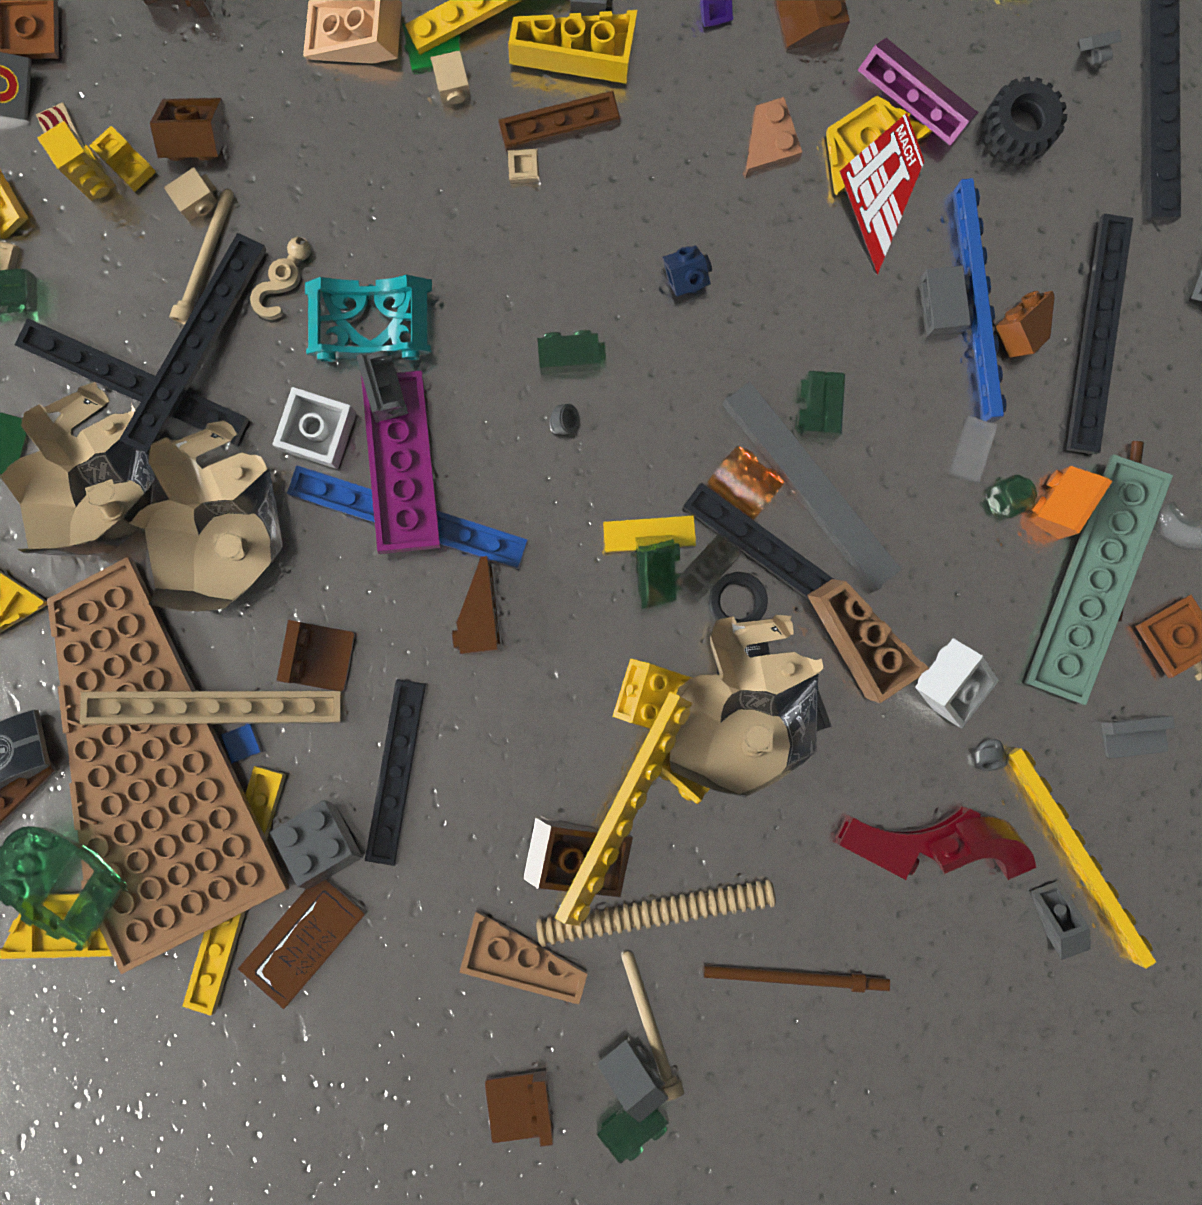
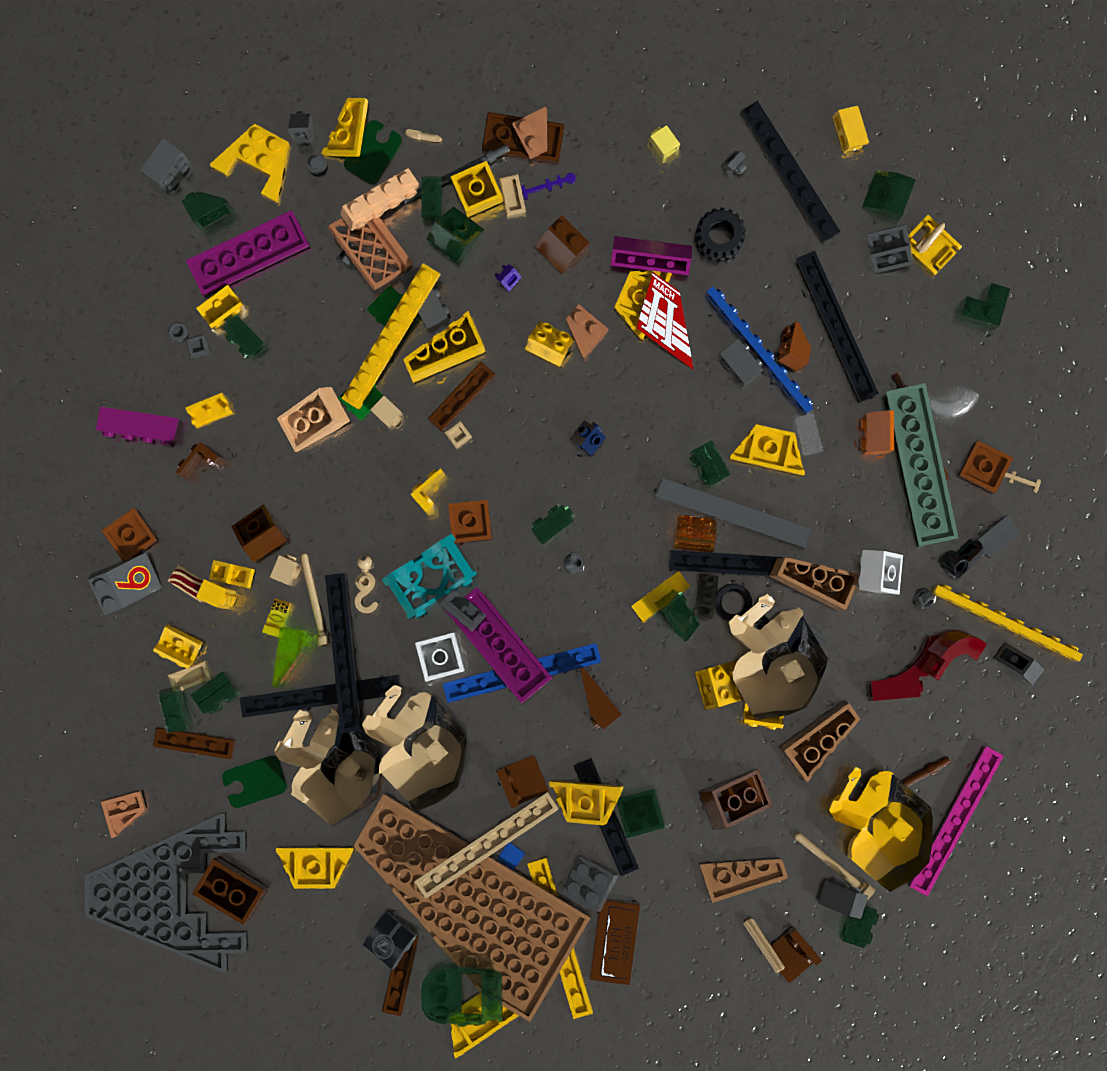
camera: 25 degrees left, 0 degrees up
tan piece [536,879,776,947] -> none
yellow plate [555,692,693,926] -> none
clear green head [989,474,1037,519] -> none
none -> yellow leg [262,598,291,638]
none -> clear neon green slope [272,627,312,688]
none -> yellow bracket [410,468,445,516]
none -> dark orange plate [448,500,492,543]
none -> yellow bracket [525,321,574,367]
none -> yellow wing [549,780,623,825]
none -> clear green brick [617,788,667,838]
none -> yellow wing [729,424,805,476]
none -> tan axle [744,918,785,973]
none -> medium nougat wedge [780,700,860,783]
none -> yellow piece [829,767,933,892]
none -> dark pink plate [909,746,1004,897]
none -> black plate [942,539,986,580]

